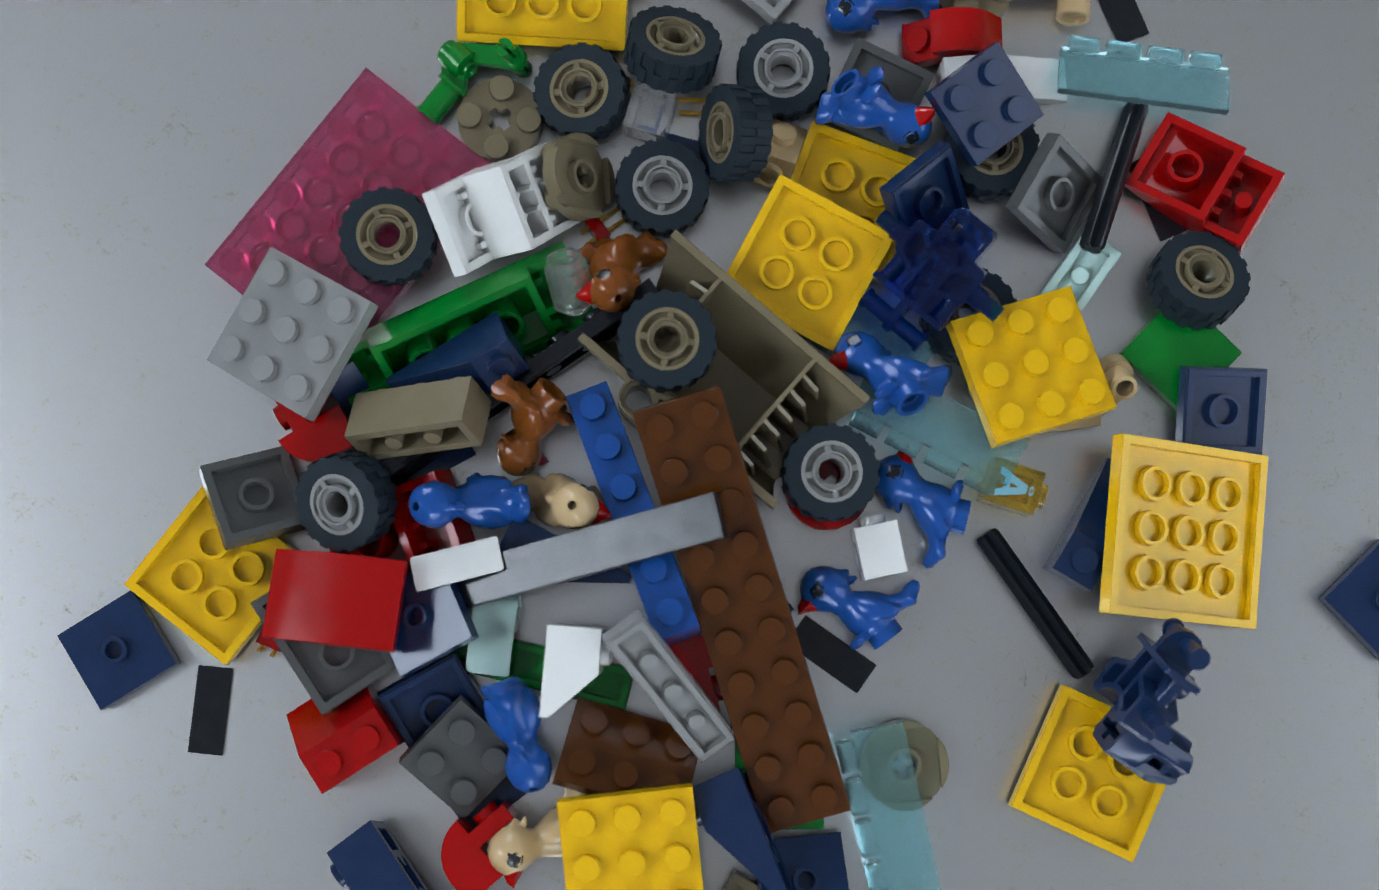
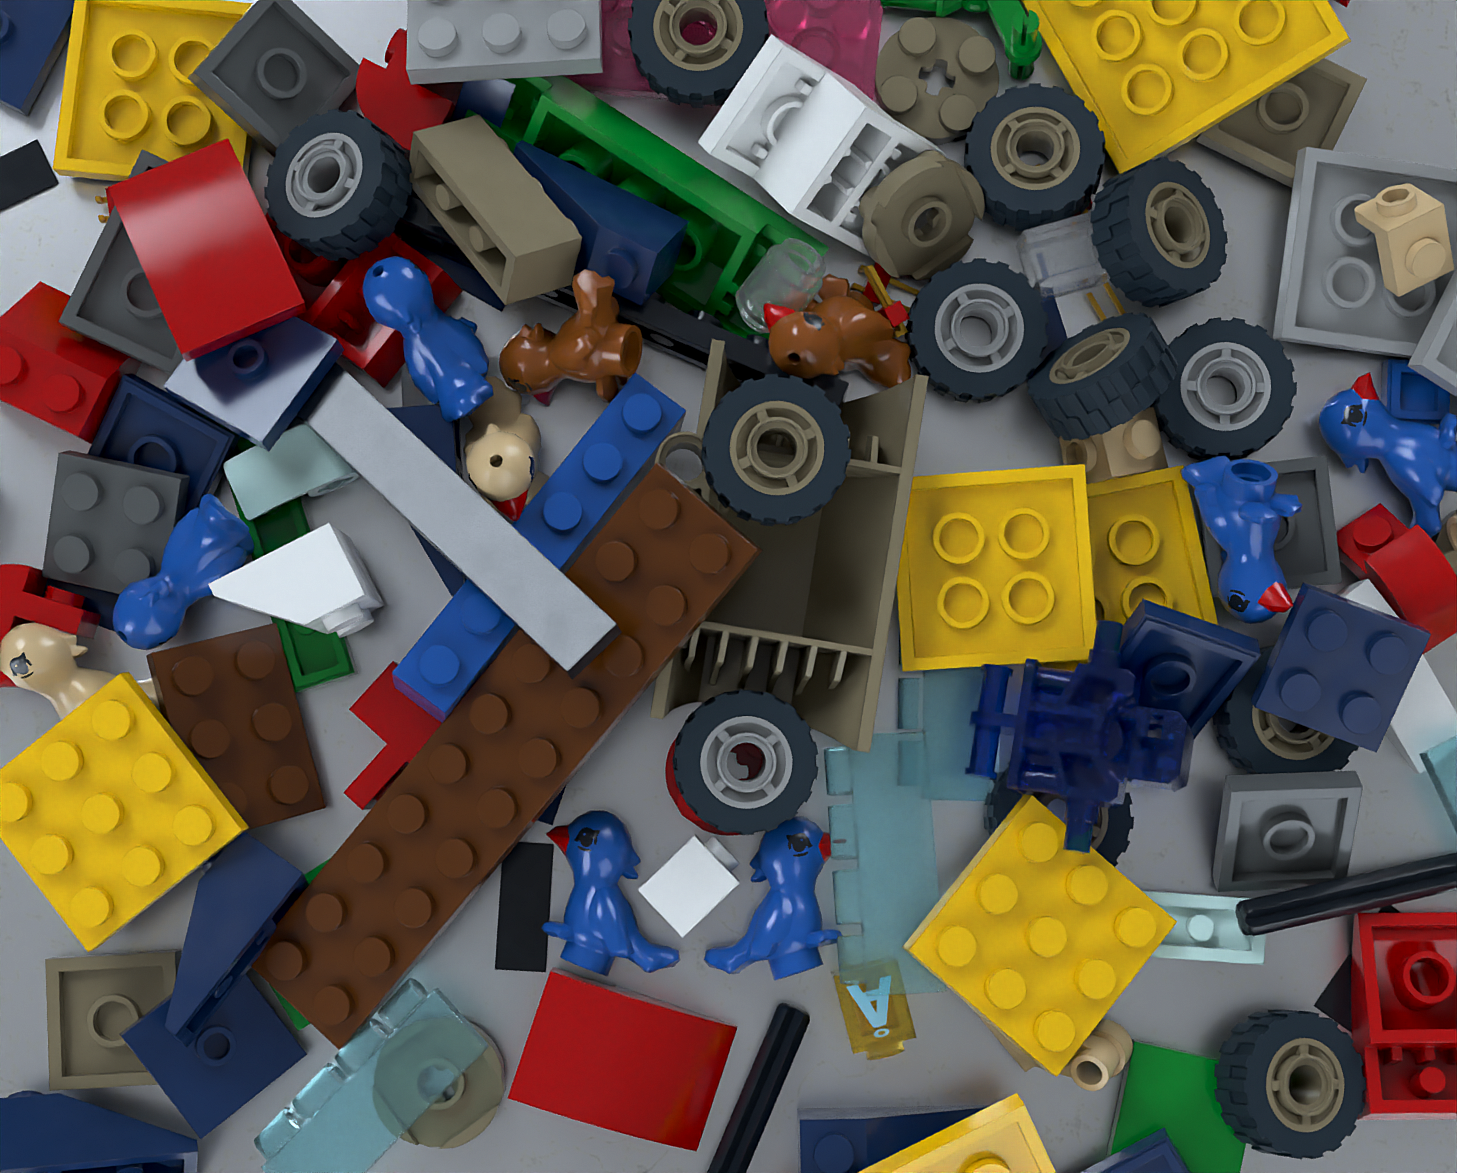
camera: 55 degrees right, 0 degrees up
white sticker [410,536,504,592] -> none
light grey tile [601,609,736,763] -> none
blue animal [829,331,952,416] -> none
none -> red slope [508,967,737,1151]
none -> piece [862,265,909,338]

